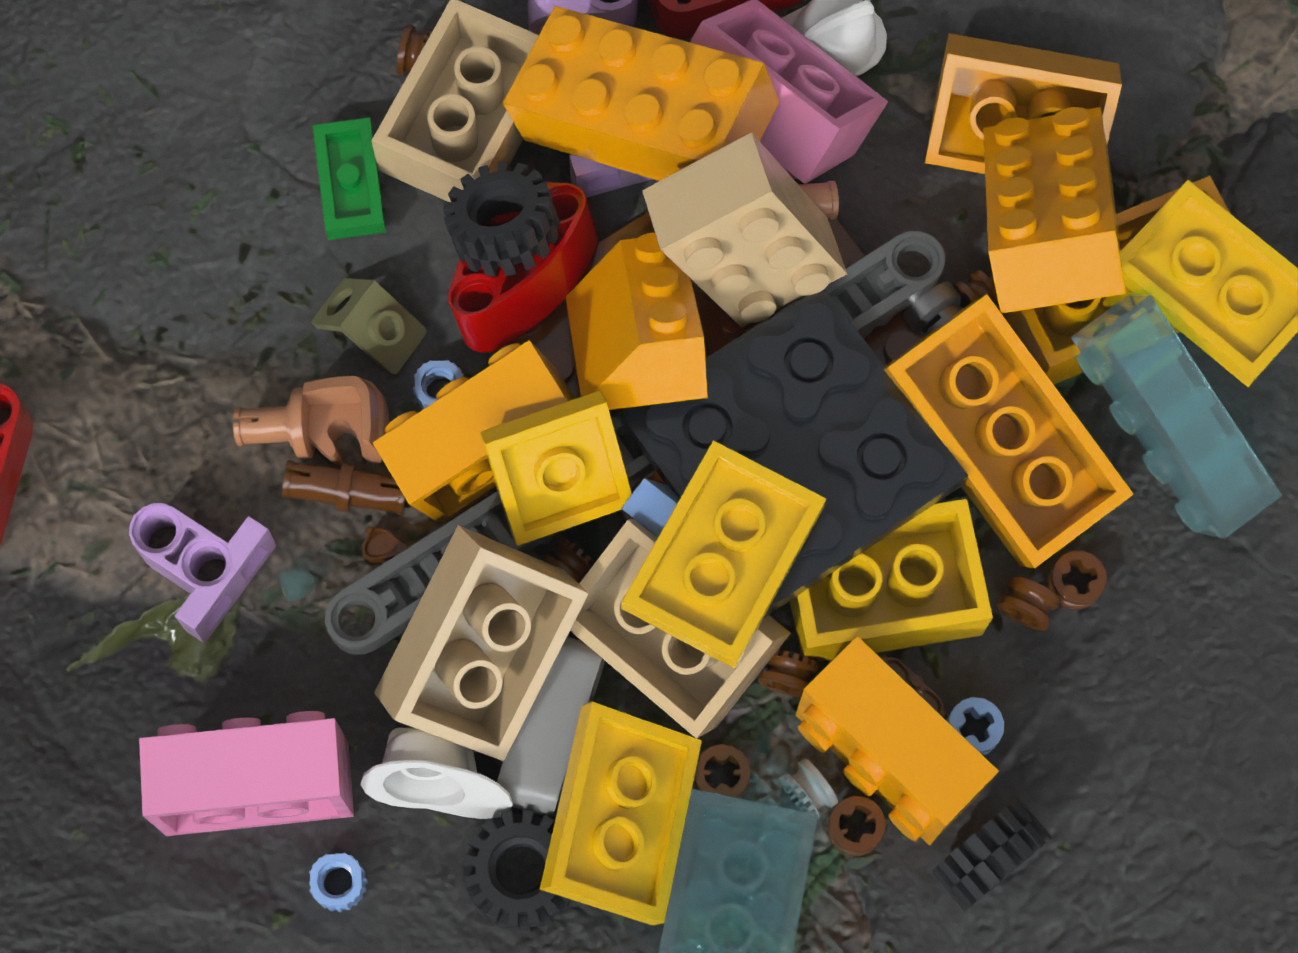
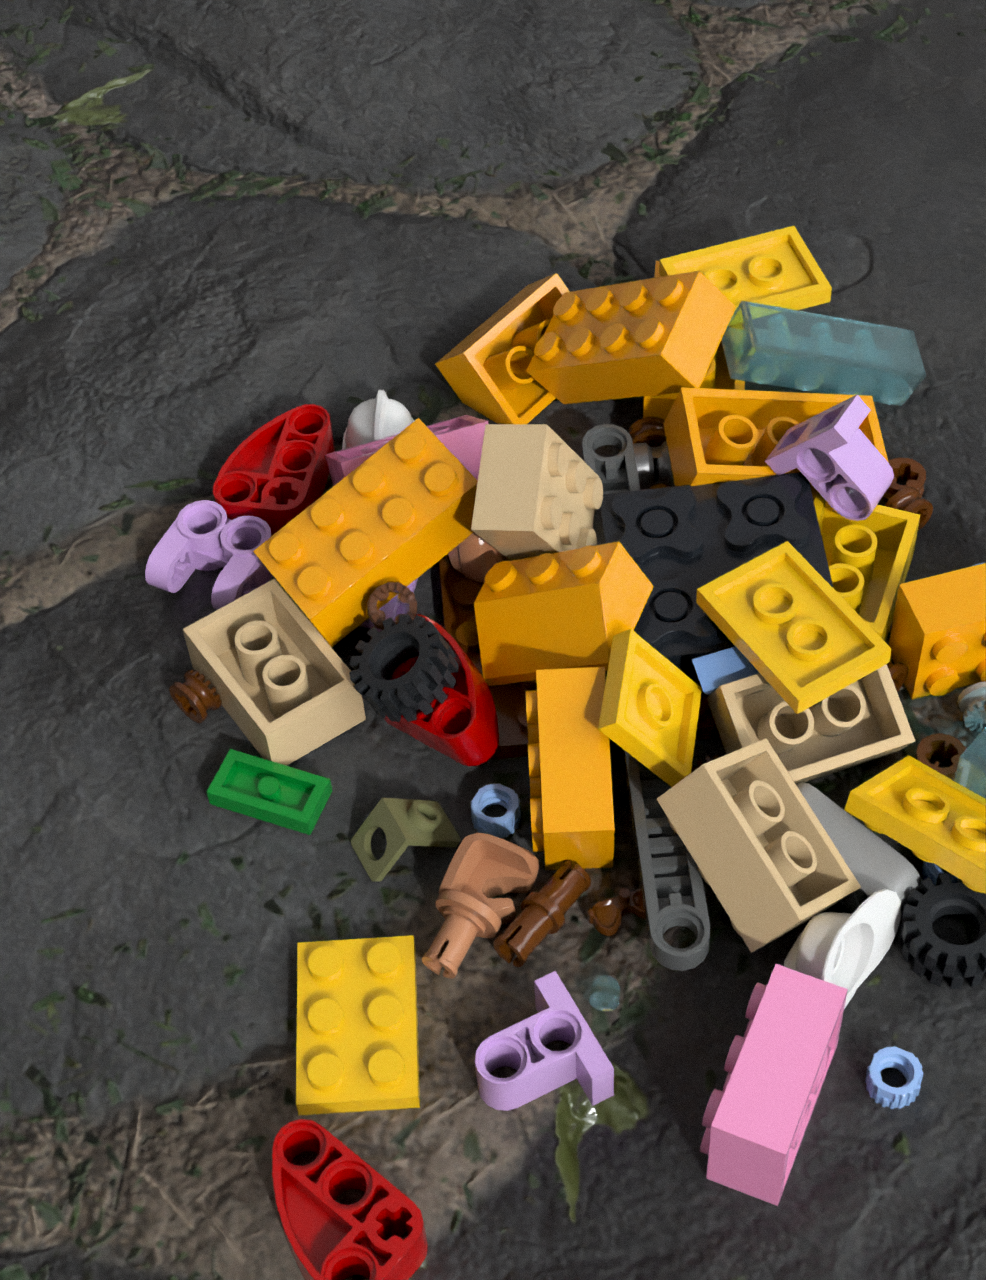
camera: 55 degrees left, 20 degrees down
none -> yellow plate [296,935,420,1115]
none -> reddish brown bush [367,582,417,630]
none -> lavender tile [765,394,894,521]

